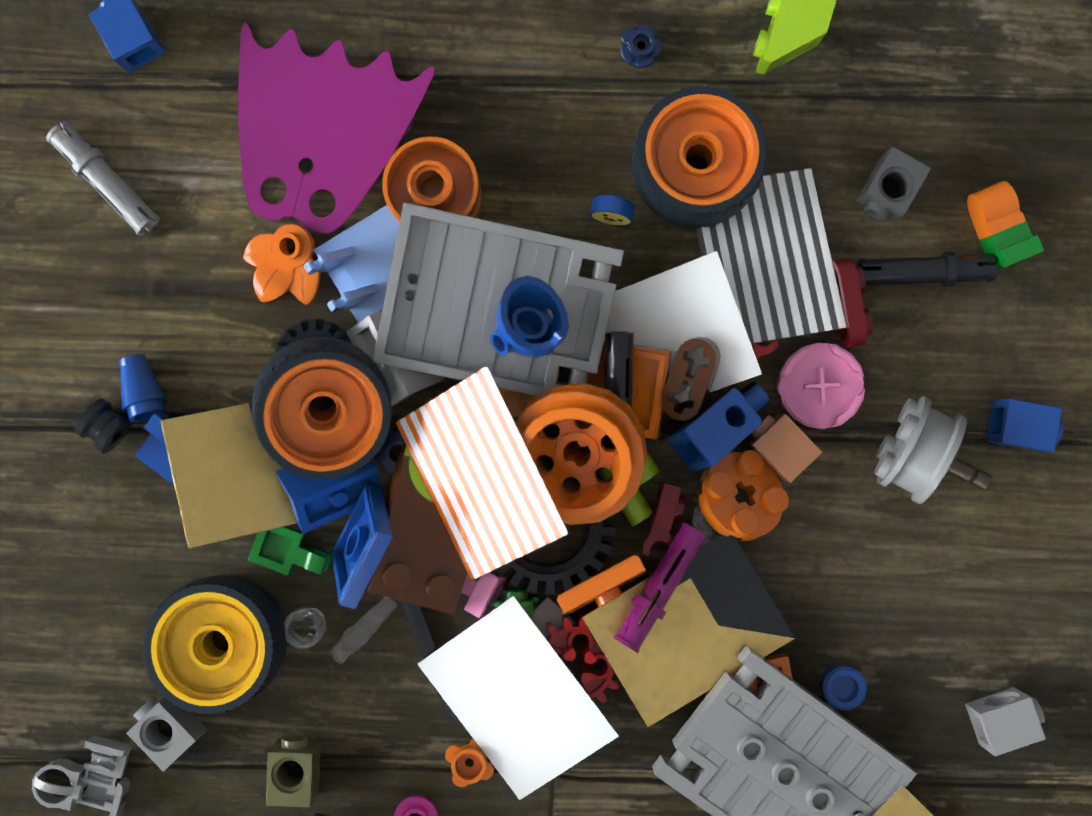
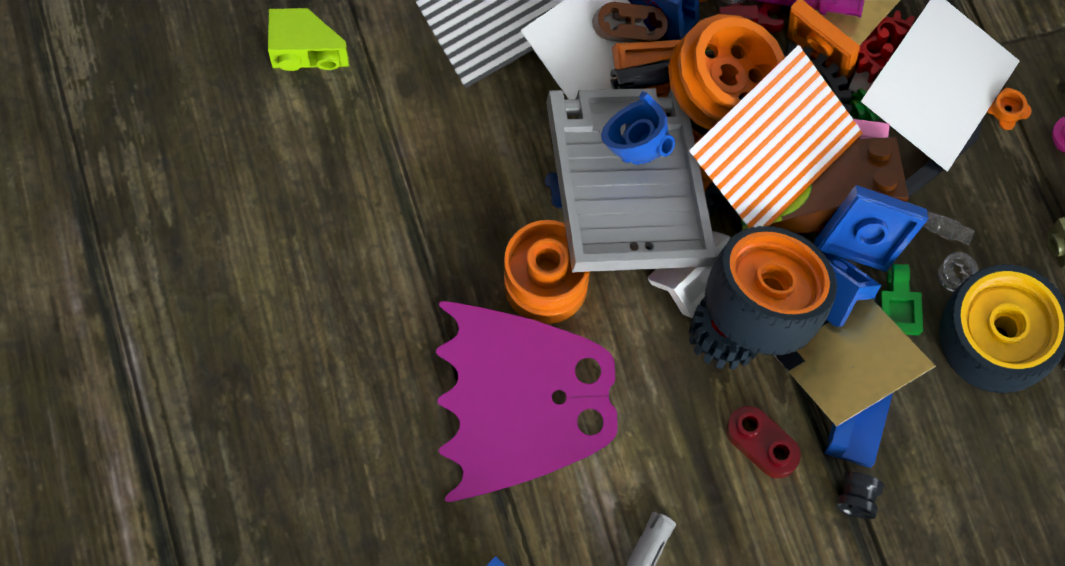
camera: 110 degrees left, 20 degrees down
blue cone [119,354,167,422] -> none
orange plate [243,224,321,305] -> none
light blue plate [304,205,406,323] -> none
blue tile [590,195,635,226] -> none
dark blue plate [620,25,663,68] -> none
orange wheel [632,86,768,228] -> none
none -> dark red plate [726,406,801,478]

